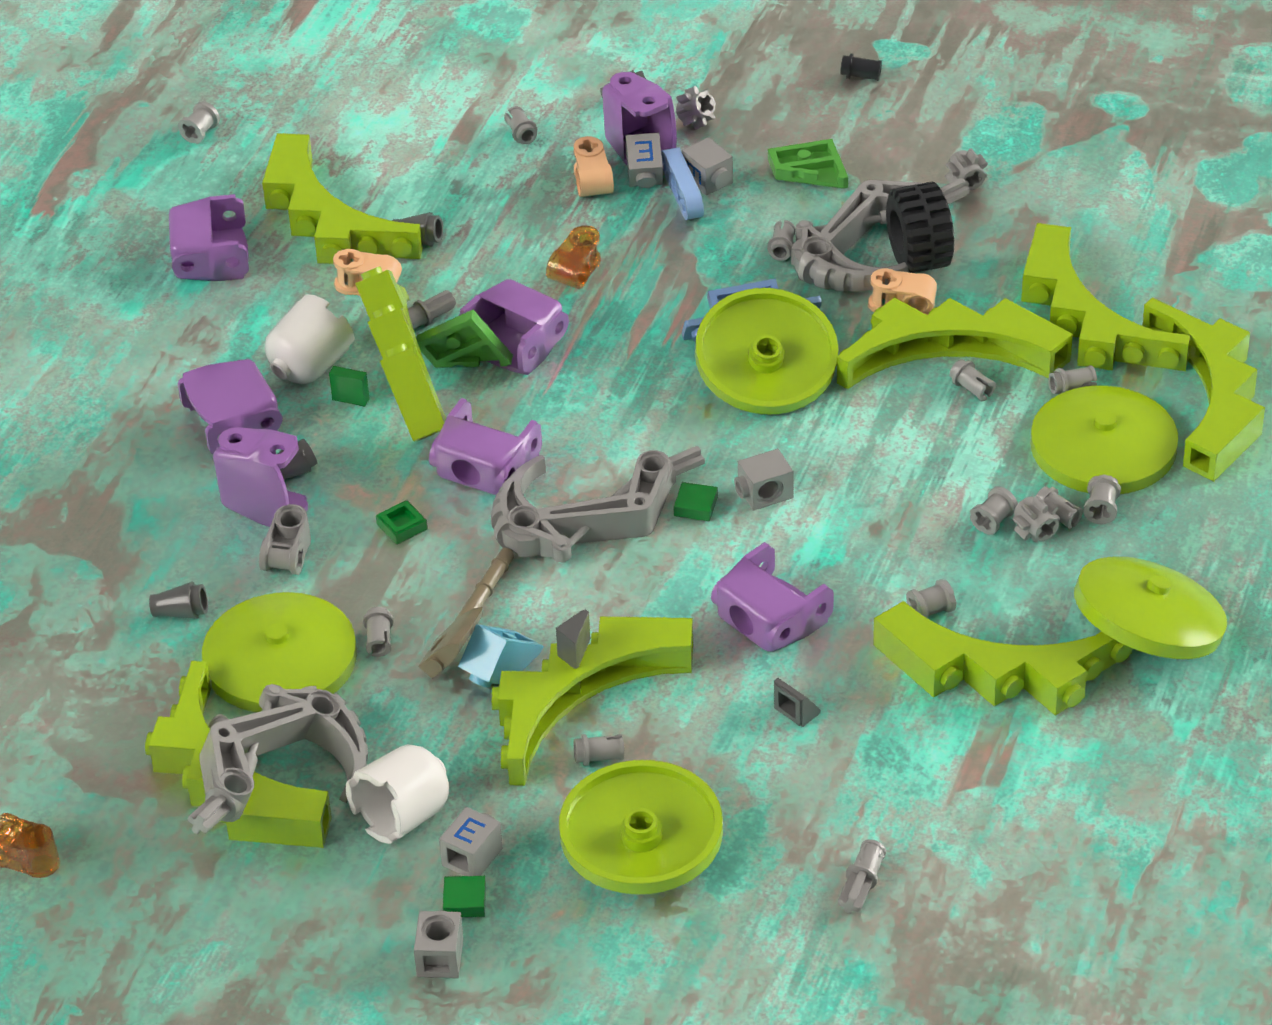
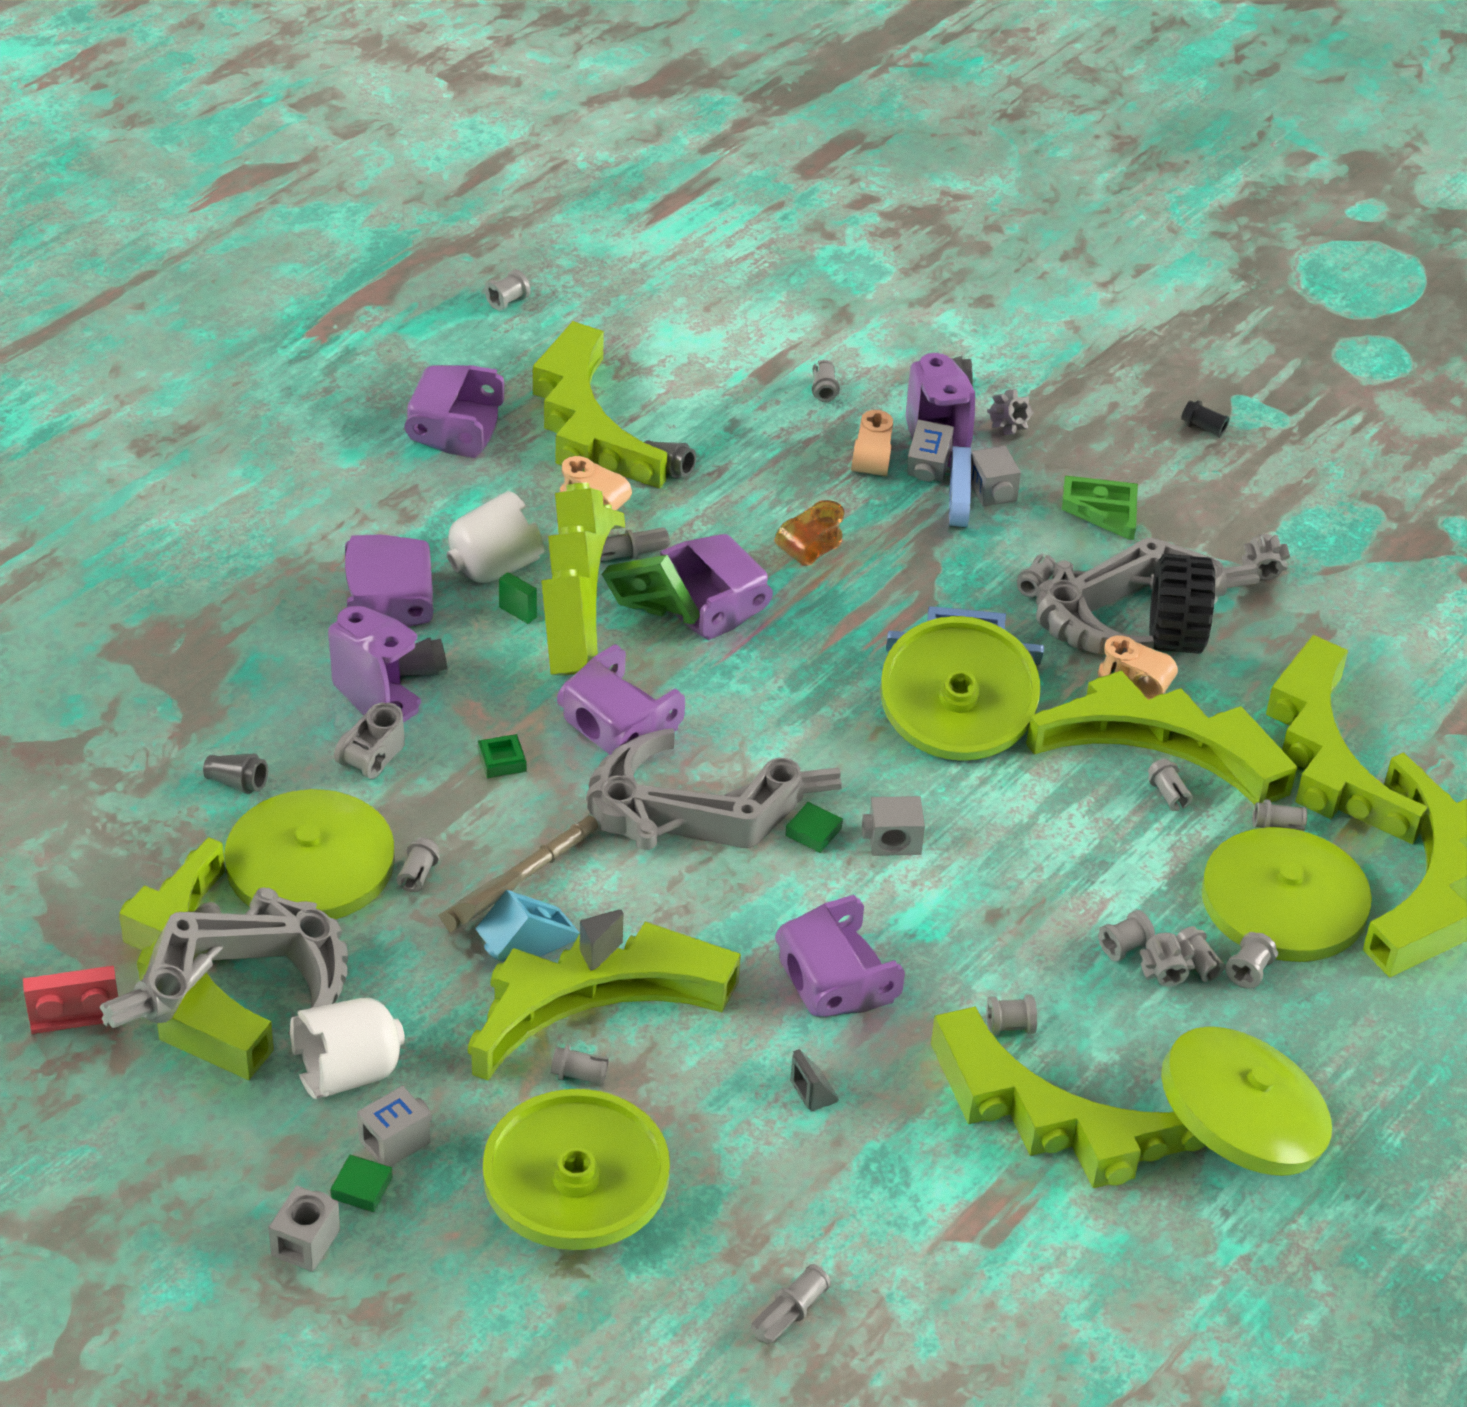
camera: 15 degrees right, 0 degrees up
none -> coral plate [23,965,118,1034]

